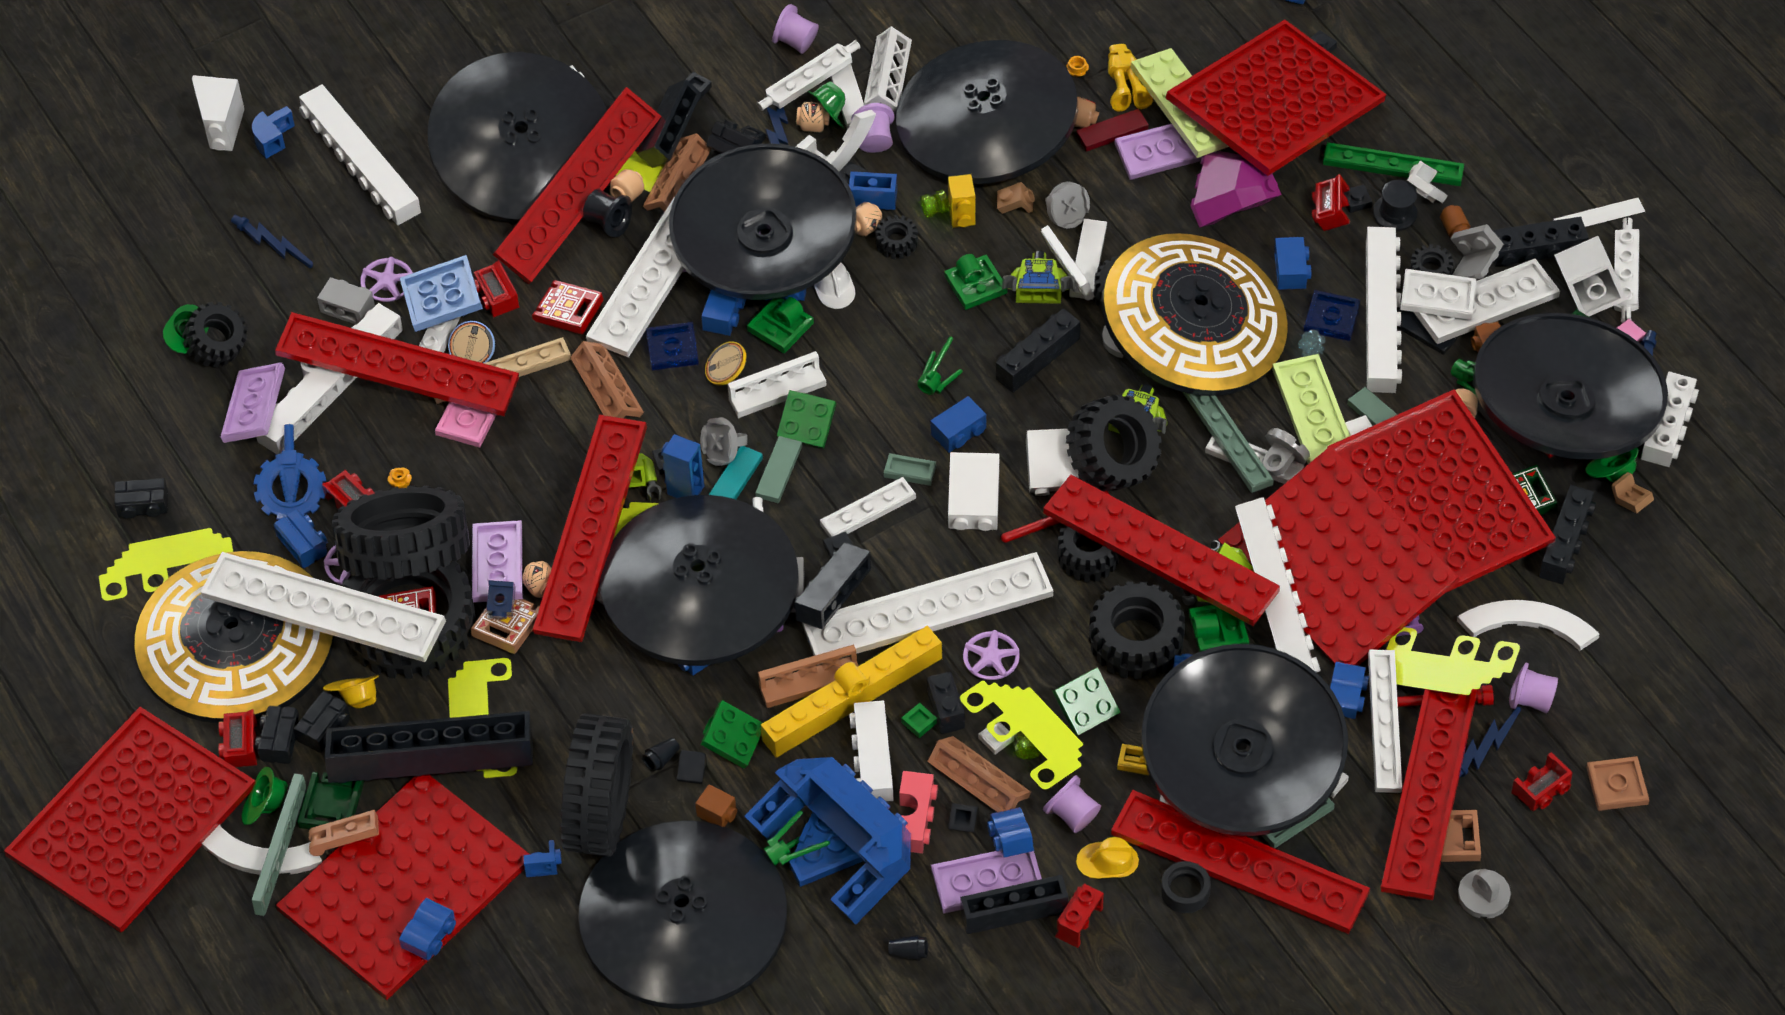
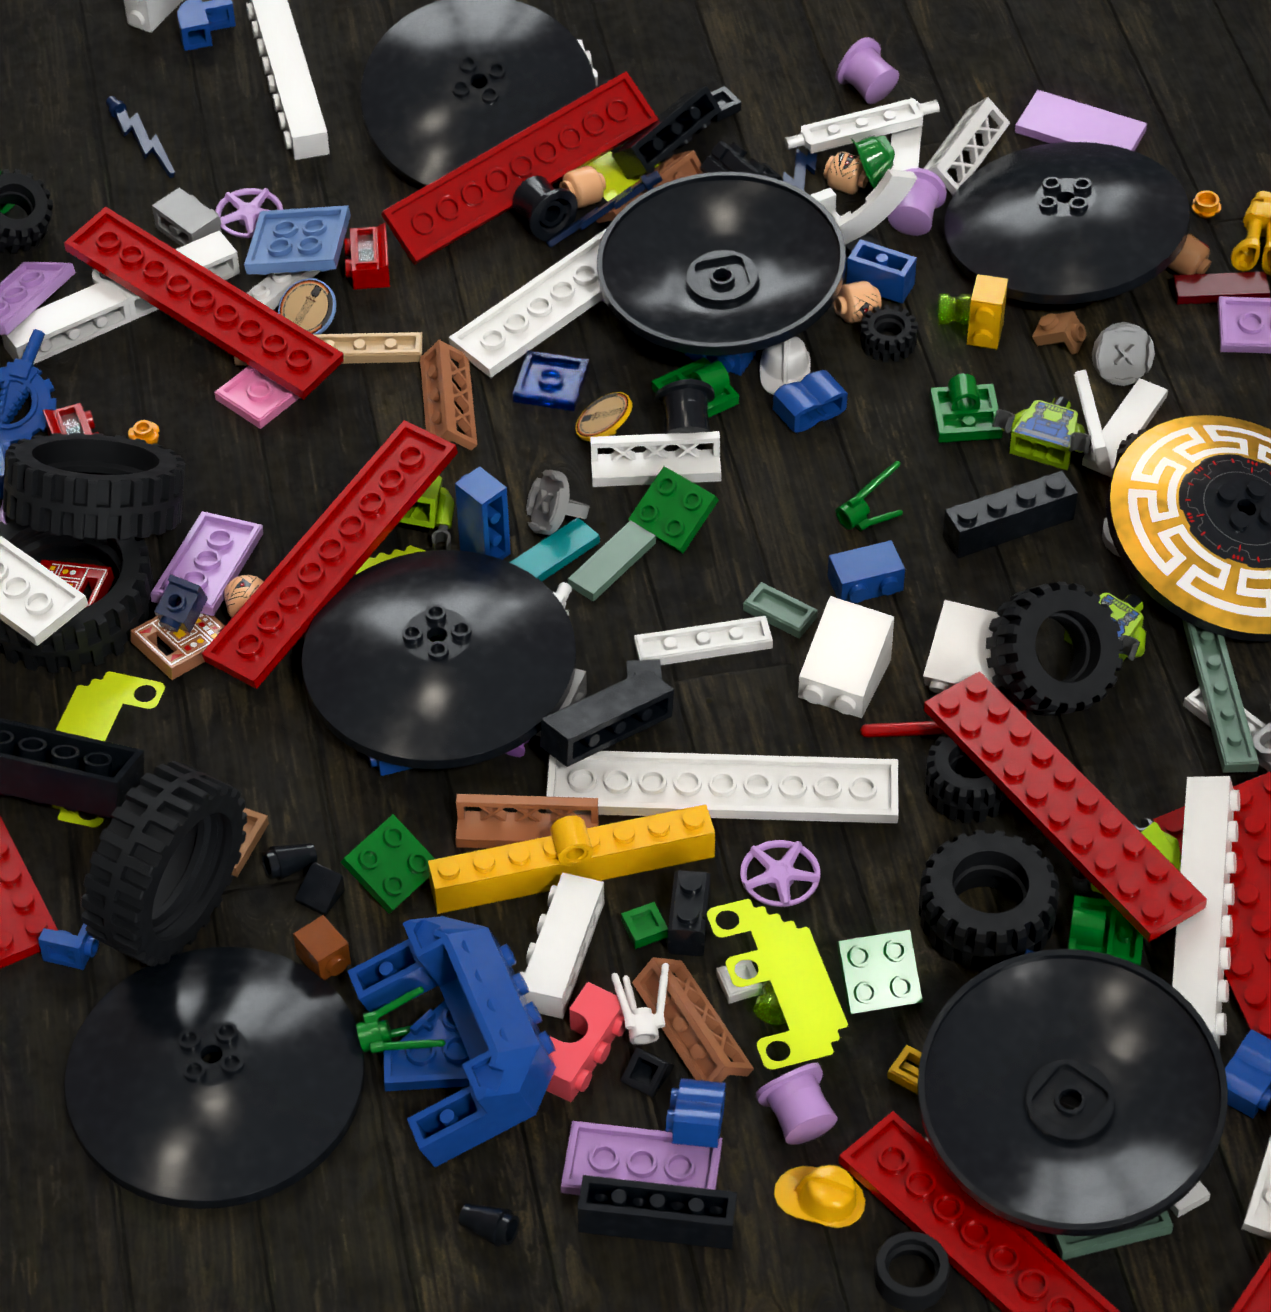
camera: 20 degrees right, 5 degrees down
container [532,280,604,334] -> none
blue brick [702,290,746,336] -> none
red window [1055,884,1104,948] -> none
none -> dark blue piece [547,170,663,247]
none -> white plant [611,963,669,1045]
none -> black piece [655,379,715,434]
none -> blue brick [773,370,848,433]
none -> lavender tile [1015,90,1147,151]

